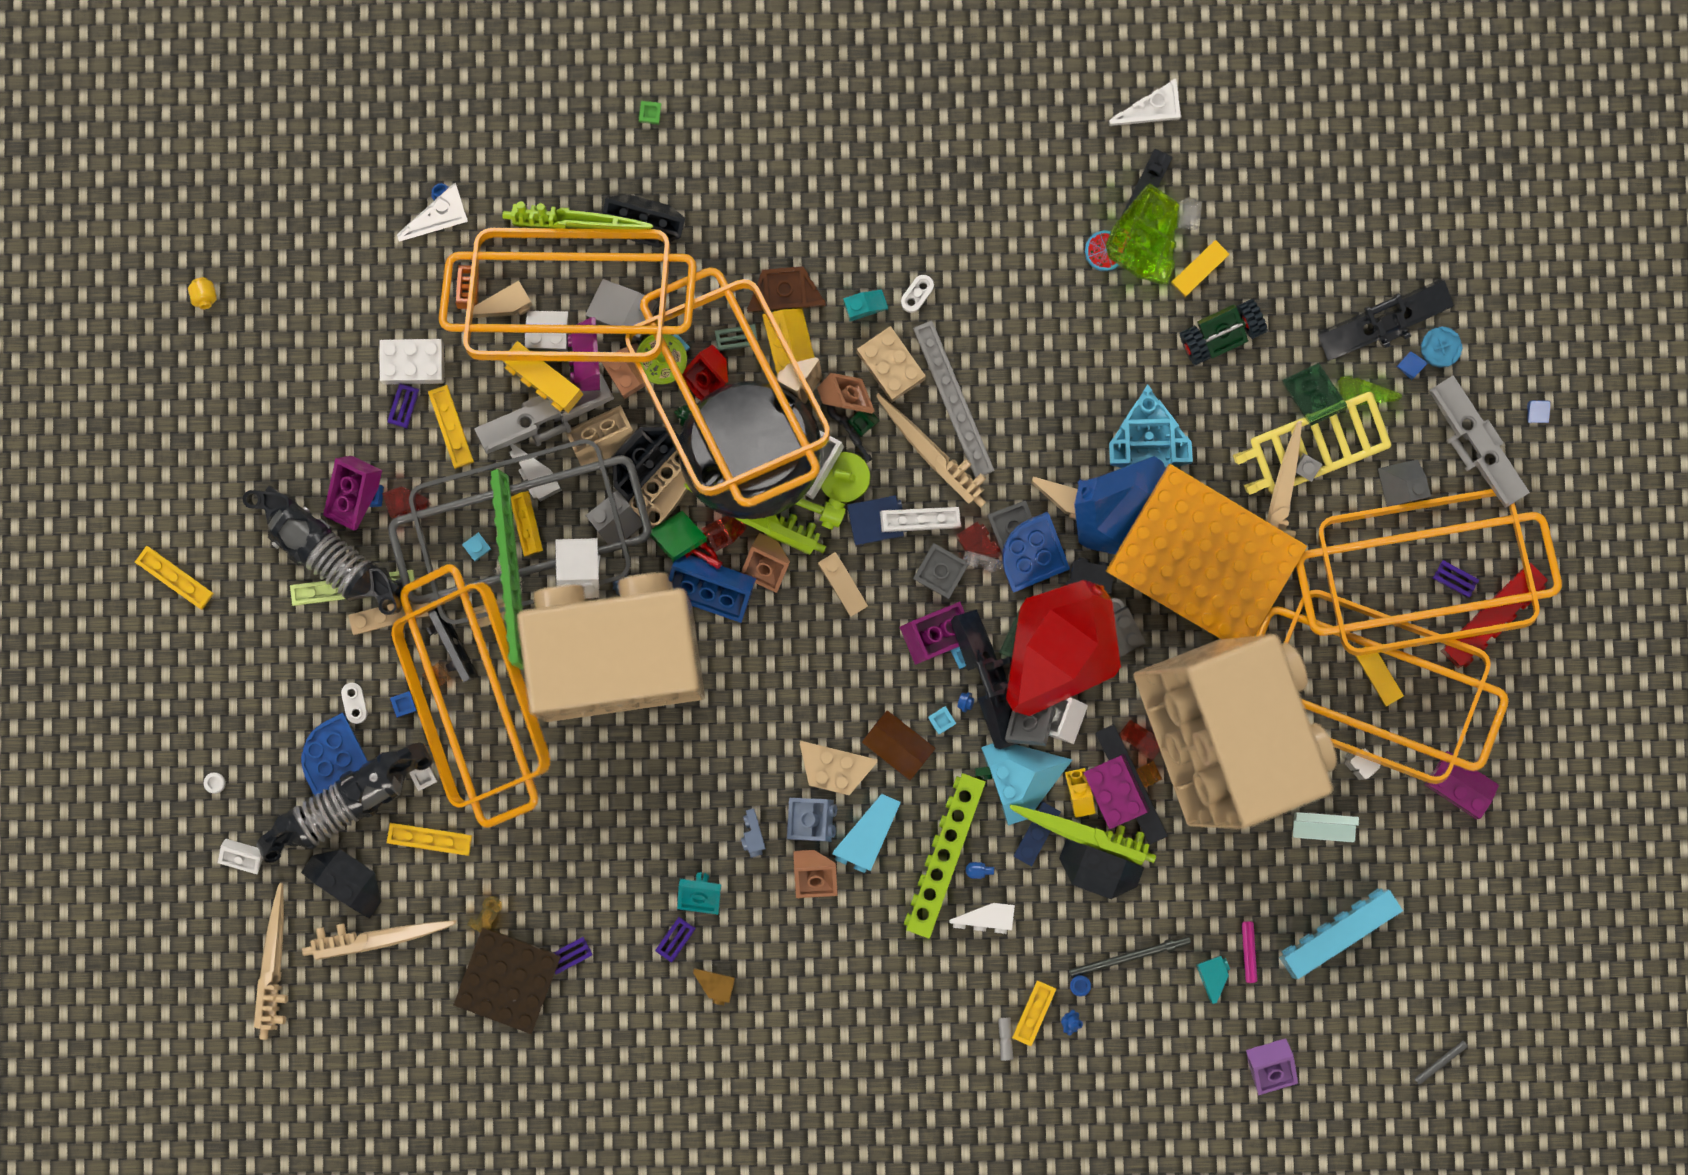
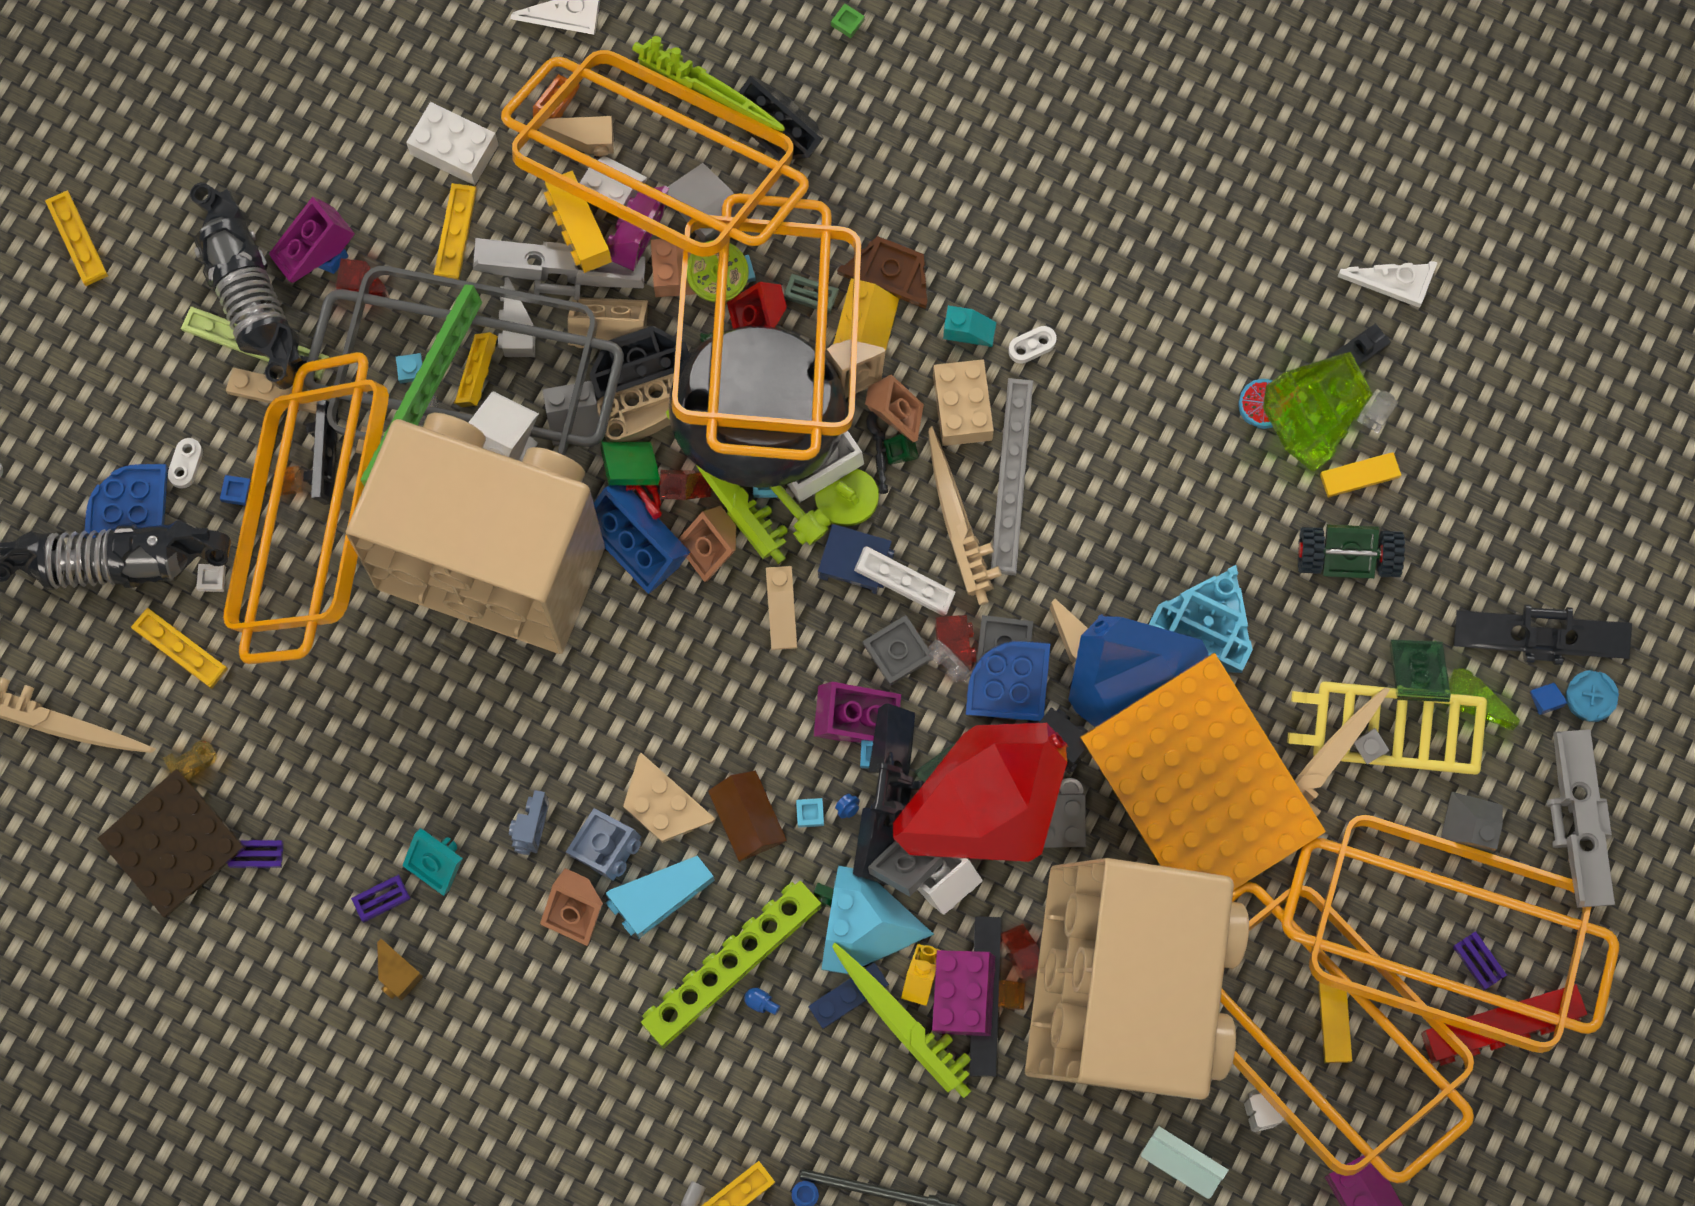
camera: 30 degrees right, 10 degrees down
black wedge [301,849,382,919] -> none
dark purple tile [387,383,420,429] -> none
white slope [949,903,1015,934] -> none
black wedge [1059,839,1144,899] -> none
slope [1527,401,1551,423] -> none

